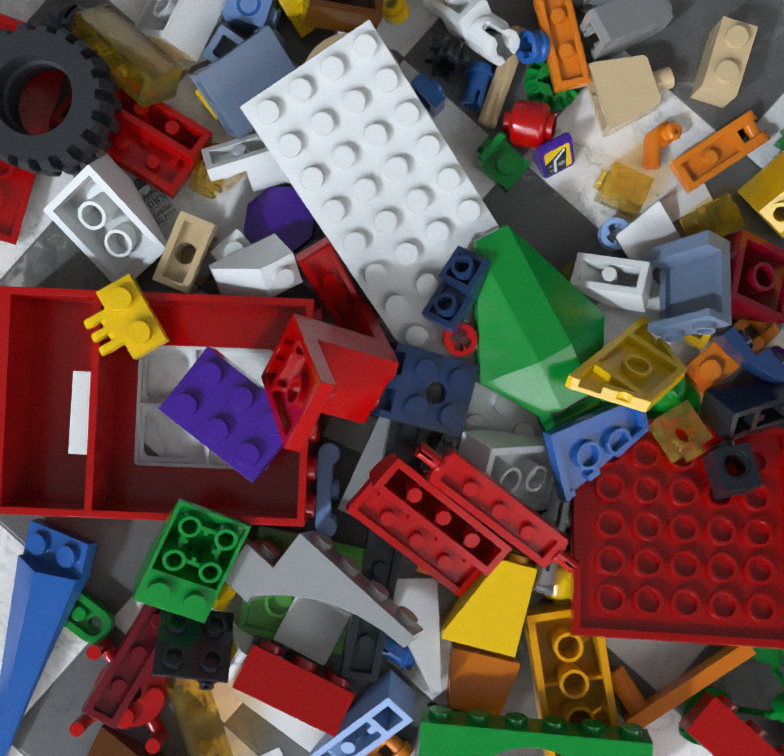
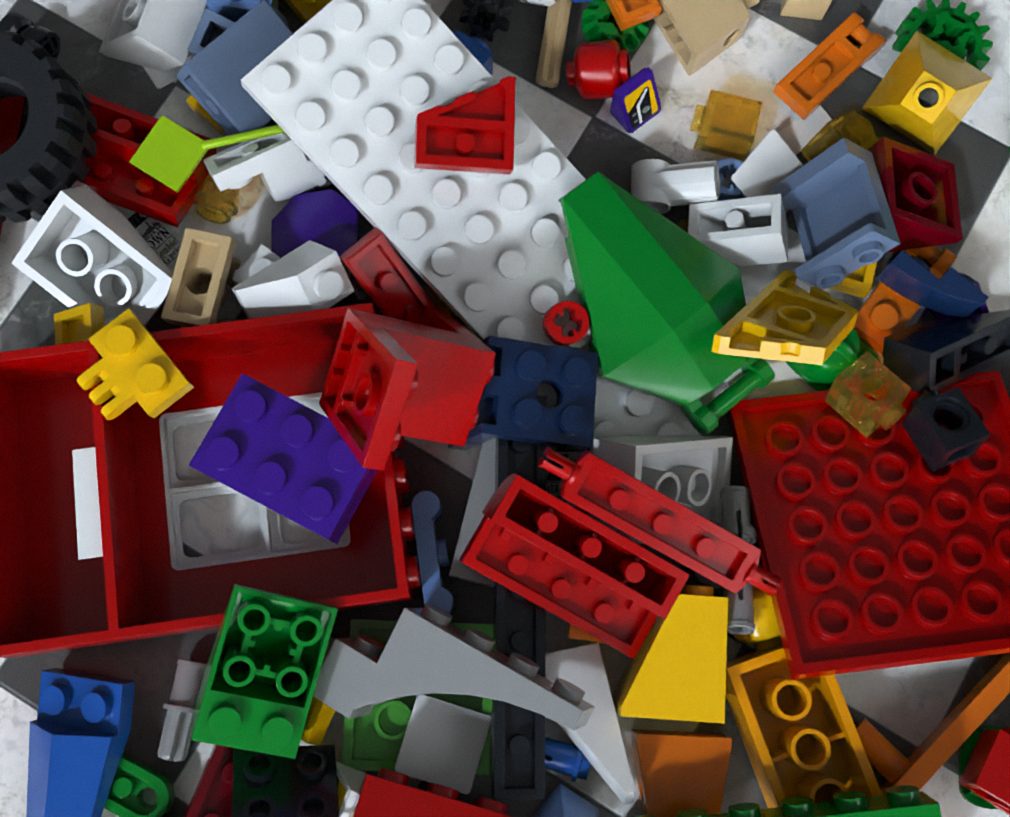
camera: 15 degrees left, 10 degrees down
clear yellow brick [72,4,183,108] -> none
clear smoke brick [320,414,377,453] -> none
dark blue slope [421,245,491,335] -> none
blue pin [460,61,494,111] -> none
green bracket [475,132,531,193] -> none
blue wing [543,403,650,503] -> none
orange arm [642,121,682,170] -> none
none -> yellow plate [53,303,105,345]
none -> lime piece [129,115,285,193]
none -> light grey axle [157,659,207,762]
none -> red wing [414,76,516,175]
none -> white piece [631,159,720,215]

